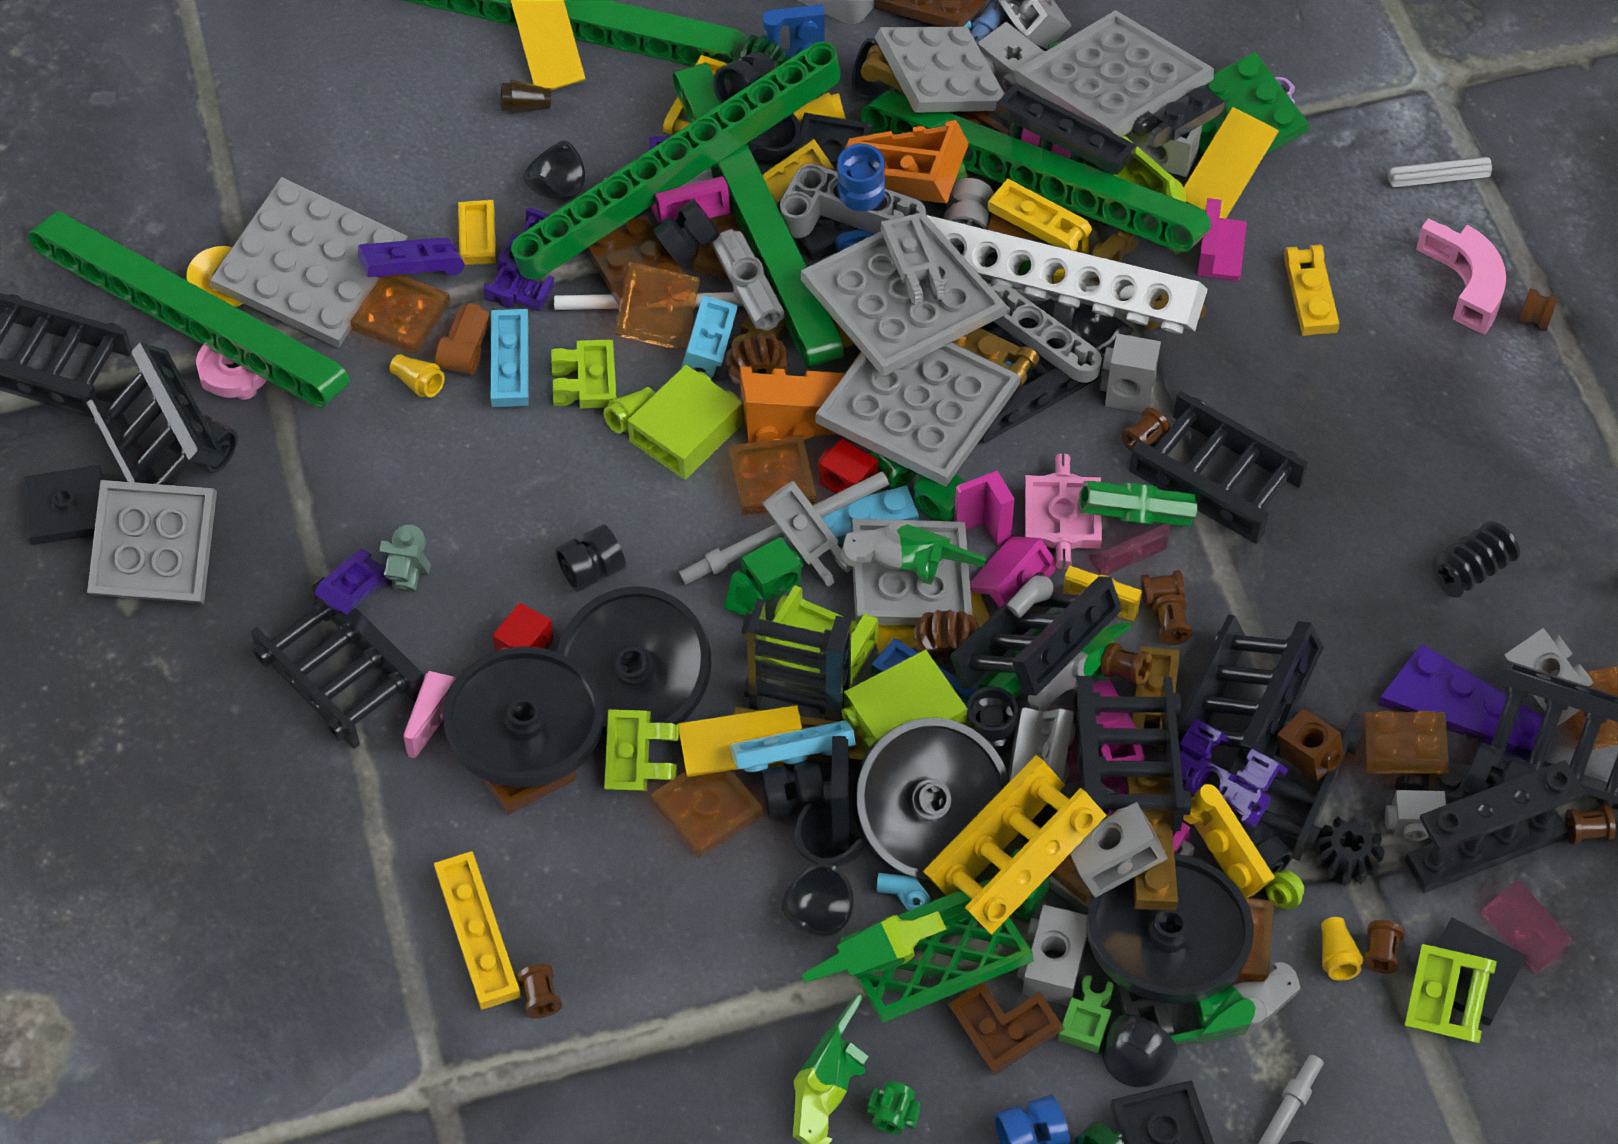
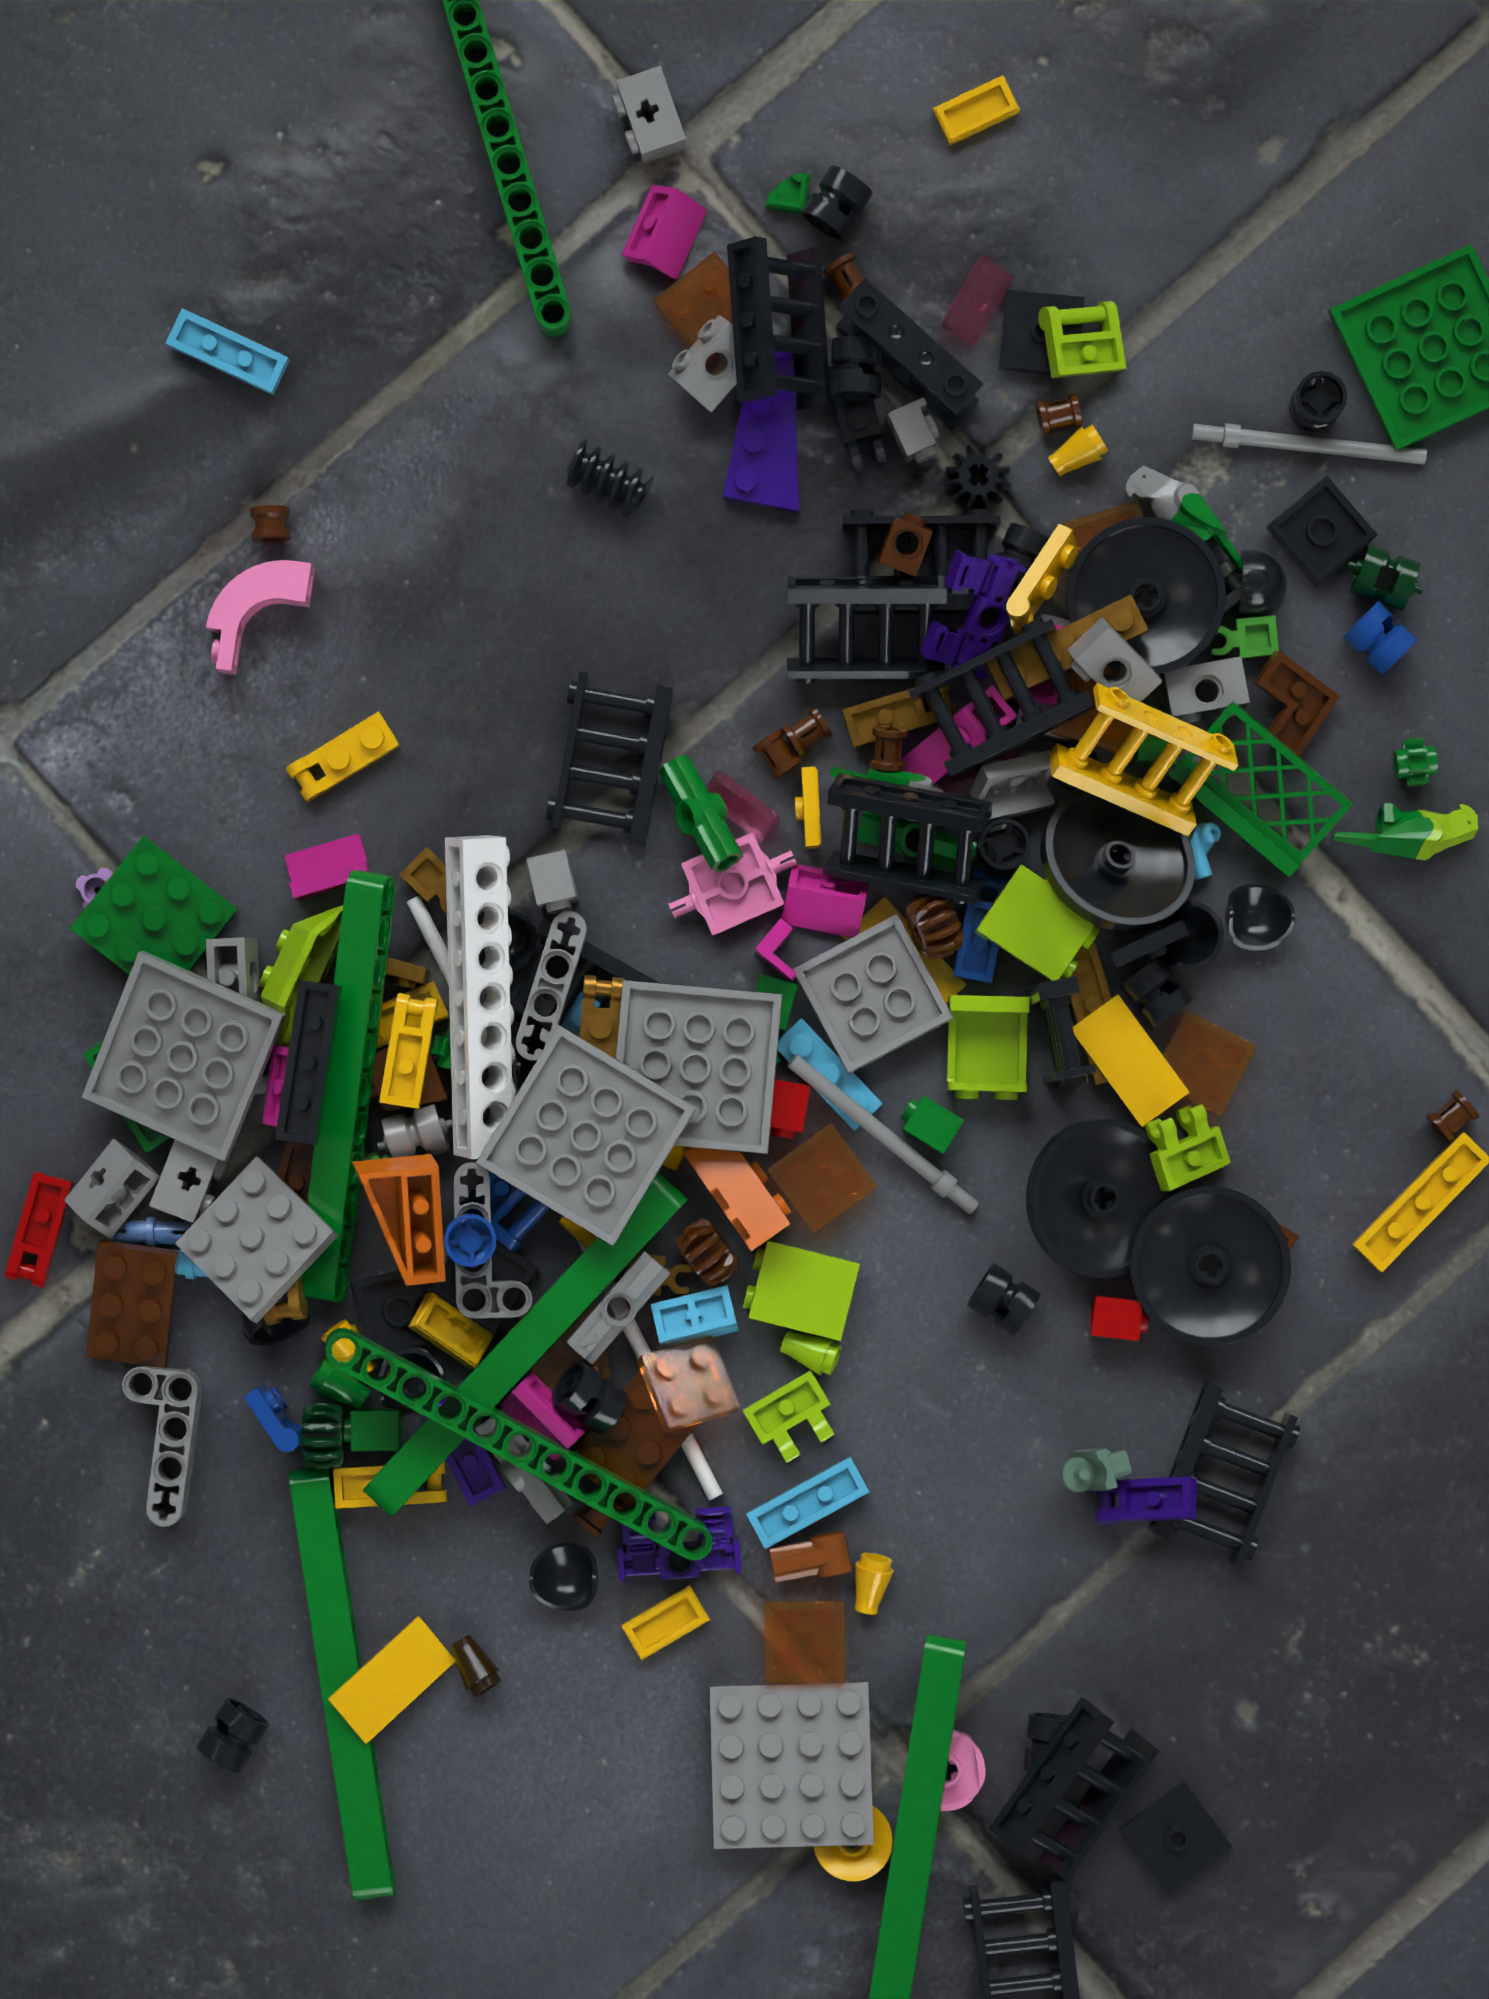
camera: 115 degrees left, 30 degrees up
light grey plate [87,480,217,604] -> none
dark purple plate [357,237,465,277] -> none
bright pink slope [403,671,456,758] -> none
black wheel [713,52,776,103] -> none
green tile [724,570,763,617] -> none
medium azure plate [730,720,856,772] -> none
light grey hinge [761,480,853,587] -> none
green animal [801,911,946,984] -> none
animal [840,521,986,585] -> none
light grey hinge [881,214,945,305] -> none
light grey arm [1006,575,1053,618] -> none
reddish brown bush [1121,407,1170,451] -> none
black hinge [1132,85,1225,148] -> none
yellow piece [1184,107,1279,219] -> none
lime plate [1265,870,1305,910] -> none
clear orange plate [1365,710,1449,773] -> none
light grey axle [1388,157,1492,188] -> none

